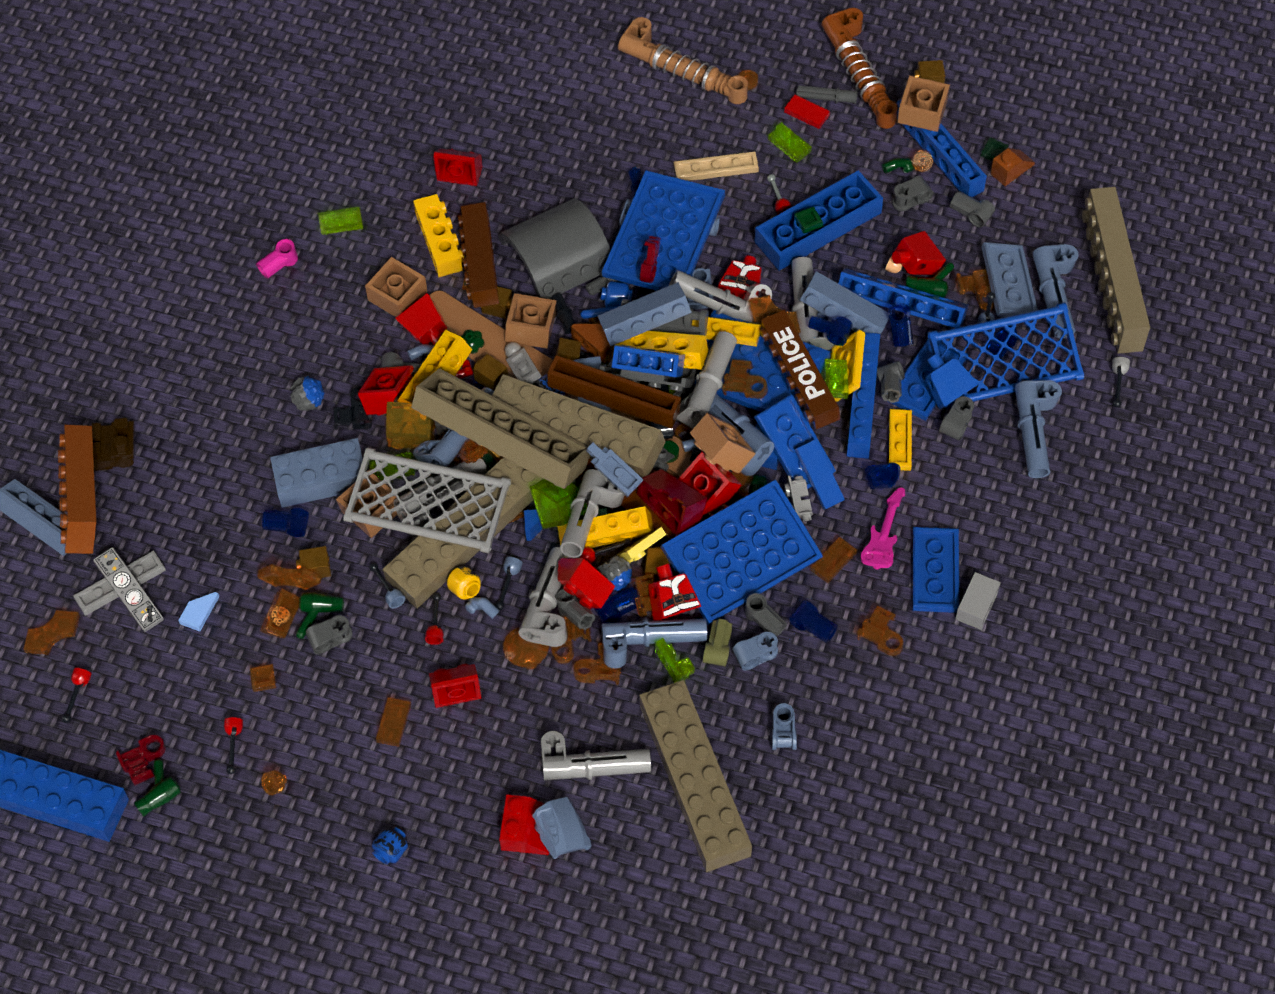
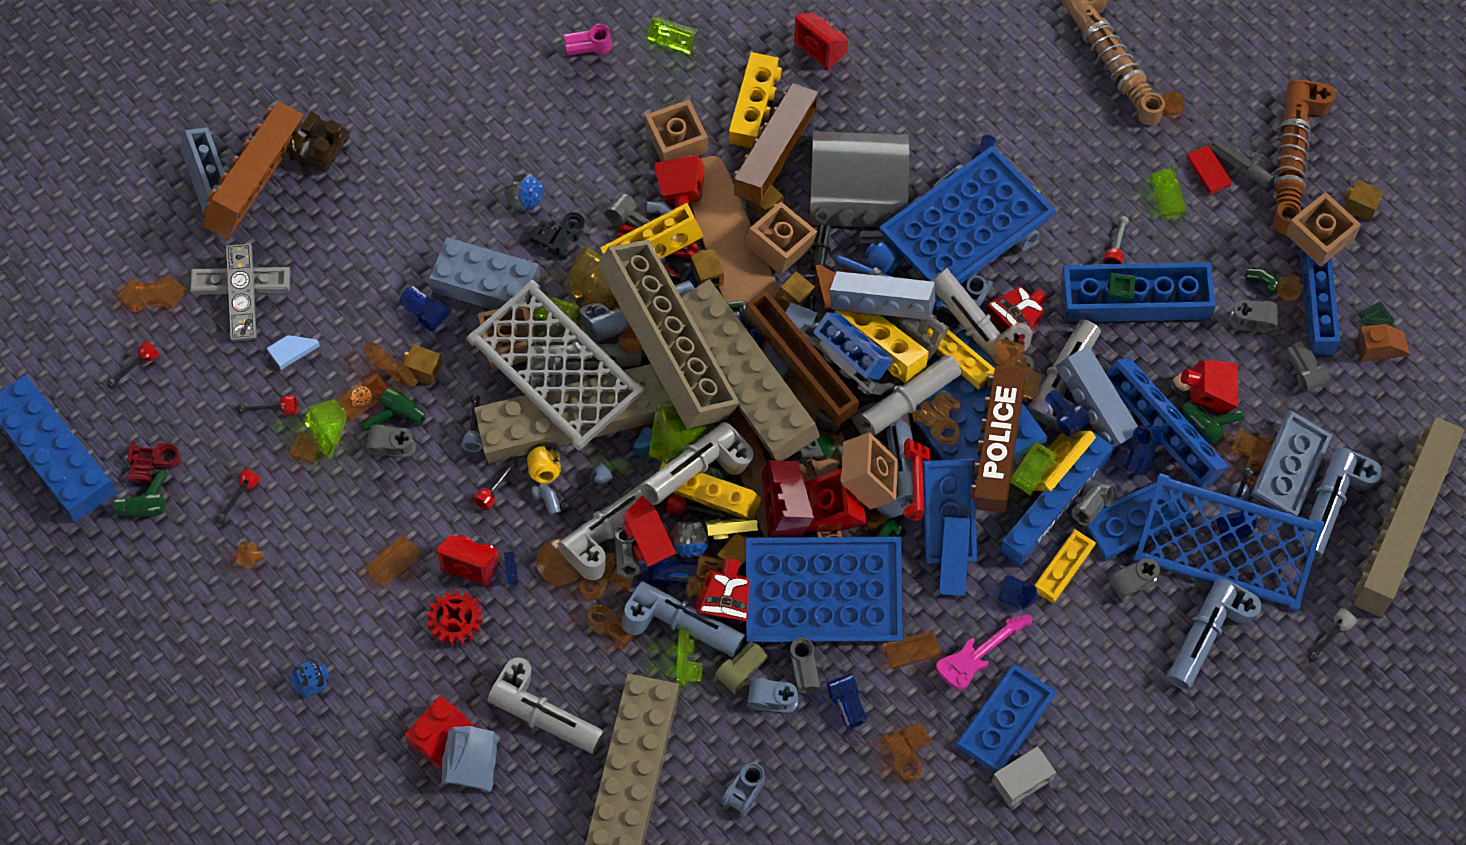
camera: 30 degrees right, 5 degrees up
red slope [358,365,414,415] -> none
dark green plant [461,330,485,354] -> none
light grey plate [505,342,542,384] -> none
sand blue hinge [586,442,643,498] -> none
dark red piece [640,236,661,283] -> none
tan tile [674,152,759,181] -> none
light grey hinge [784,476,813,521] -> none
blue torso [925,353,978,409] -> none
none -> hinge [236,395,298,415]
none -> clear neon green slope [304,399,347,460]
none -> red gear [426,589,483,646]
none -> clear blue tile [504,552,518,586]
none -> red hinge [903,438,930,522]

